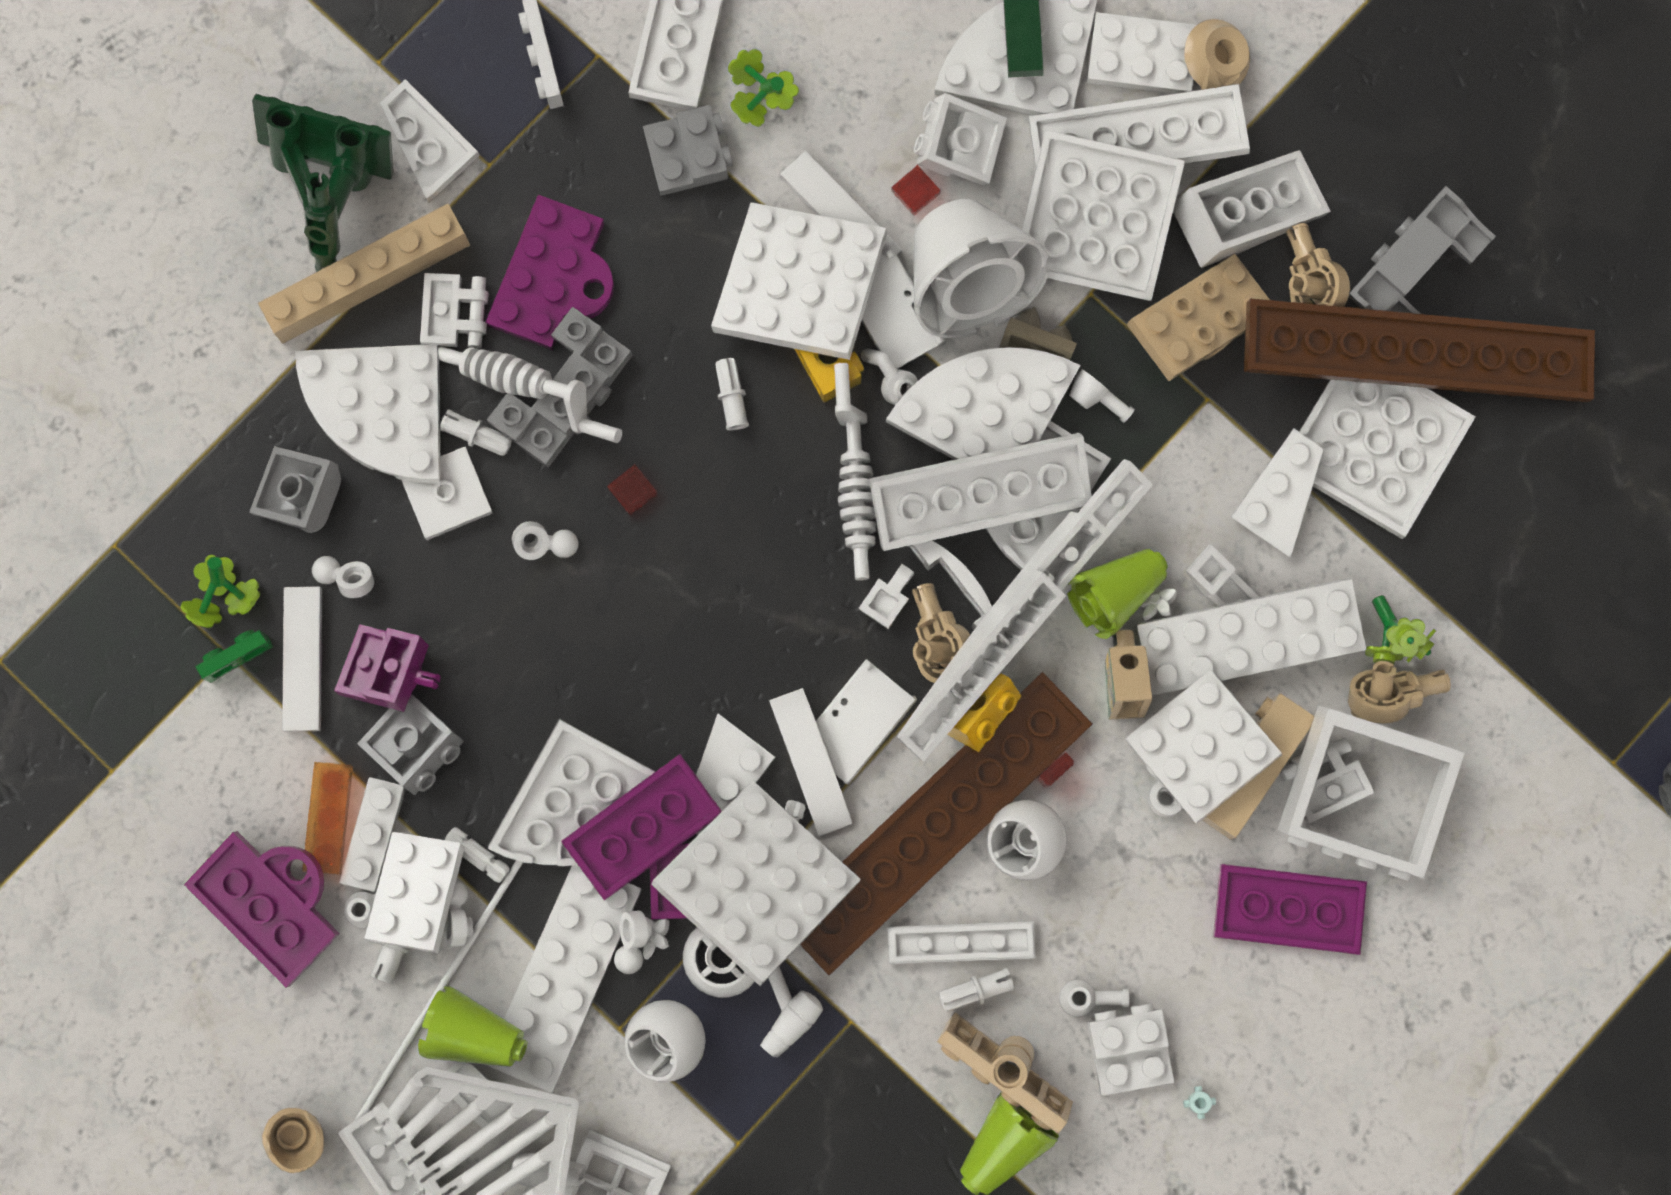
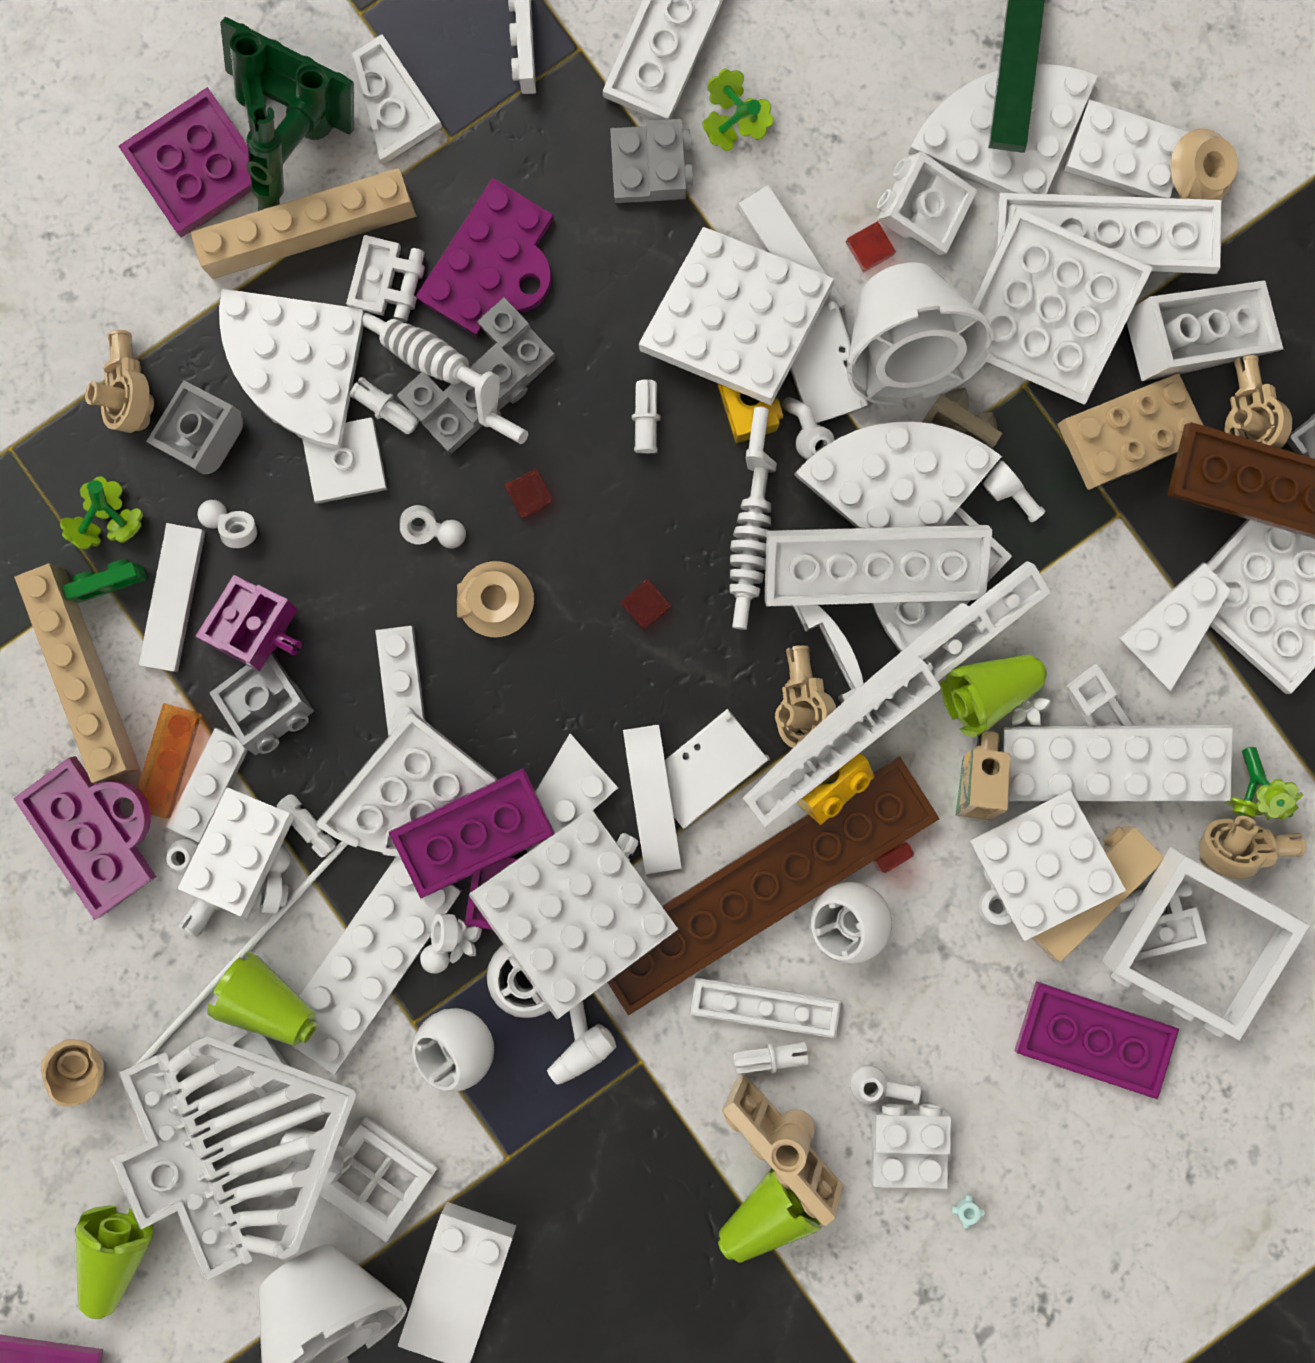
camera: 15 degrees right, 5 degrees up
white plate [859,564,914,630] -> none
none -> tan brick [14,563,140,783]
none -> tan pin [85,330,154,433]
none -> magenta plate [118,87,252,238]
none -> white plate [375,626,425,736]
none -> tan piece [457,561,534,637]
none -> clear red tile [620,578,671,630]

